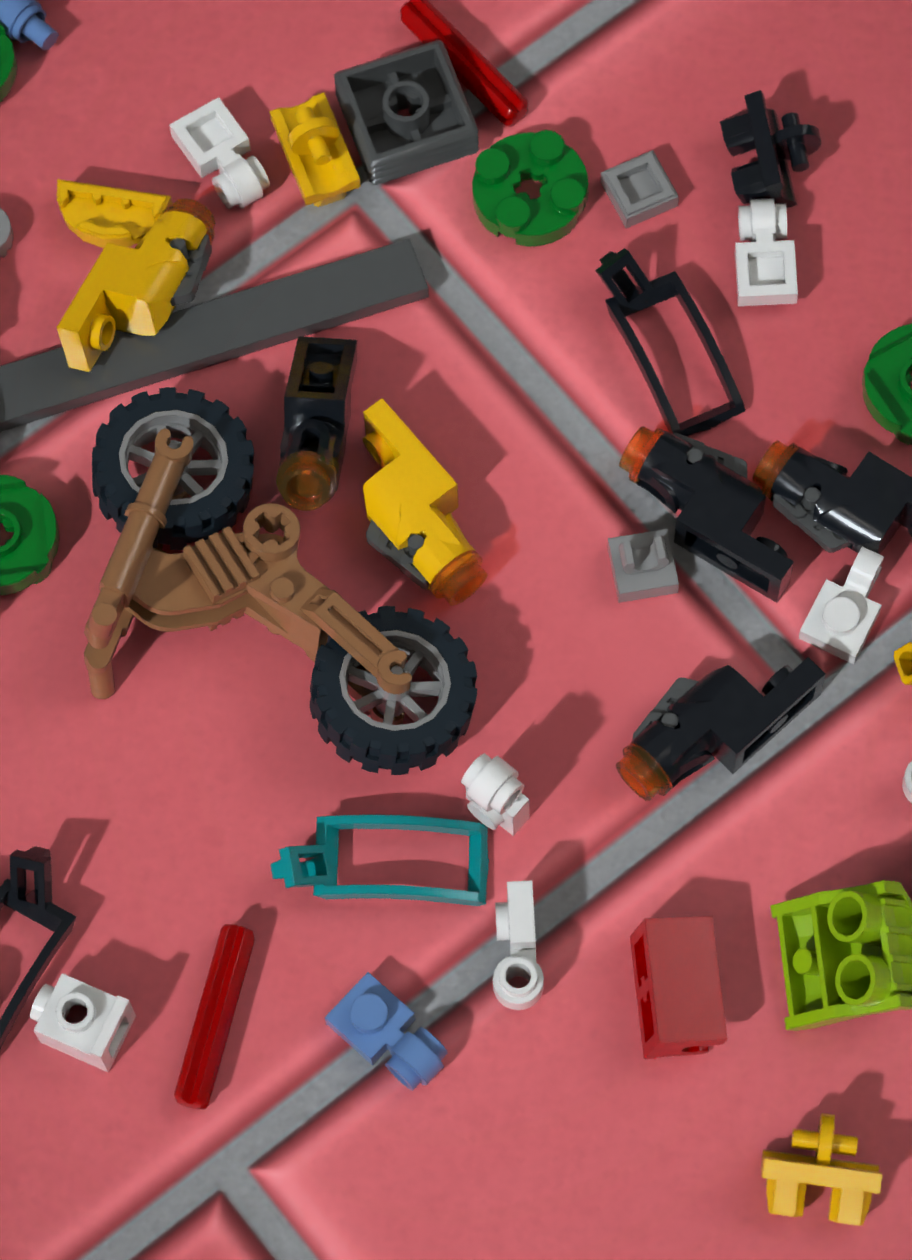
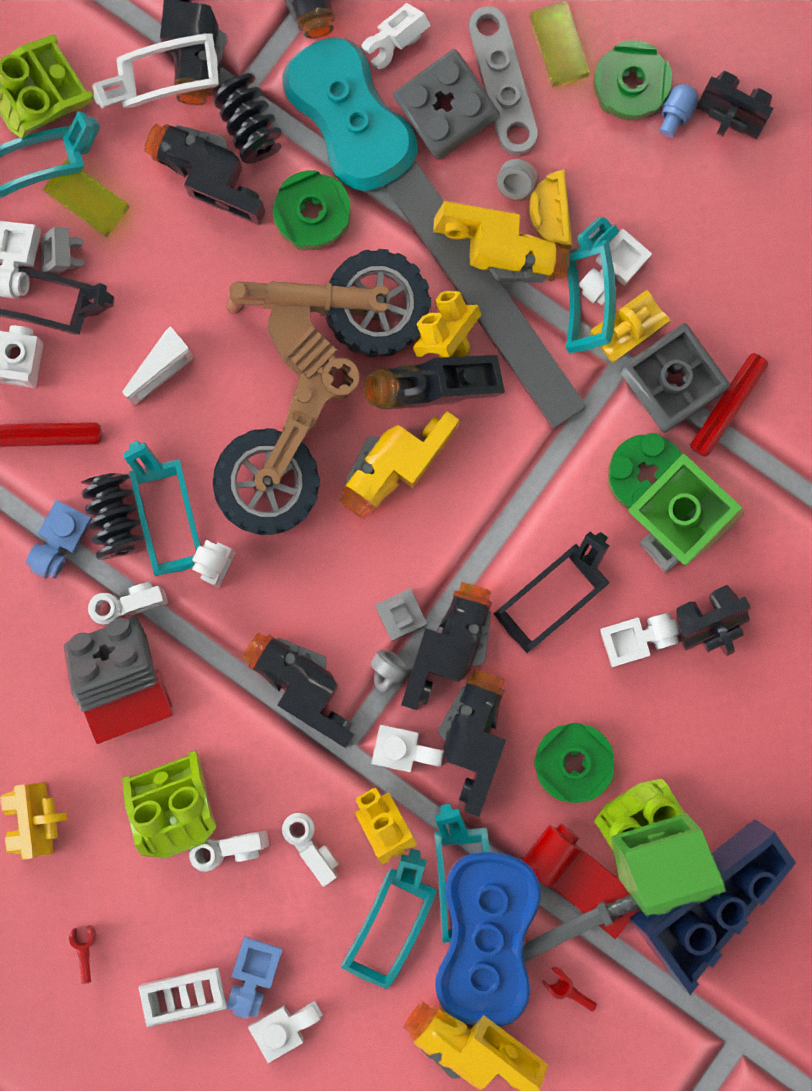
camera: 75 degrees right, 15 degrees up
none -> dark grey brick [64,617,157,712]
none -> black piece [81,473,144,560]
none -> white slope [122,326,194,405]
none -> light grey tile [370,649,412,692]
none -> yellow hips [413,291,482,358]
none -> light grey tile [496,159,537,200]
none -> teal sword [564,217,620,354]
none -> bright green slope [628,453,744,566]

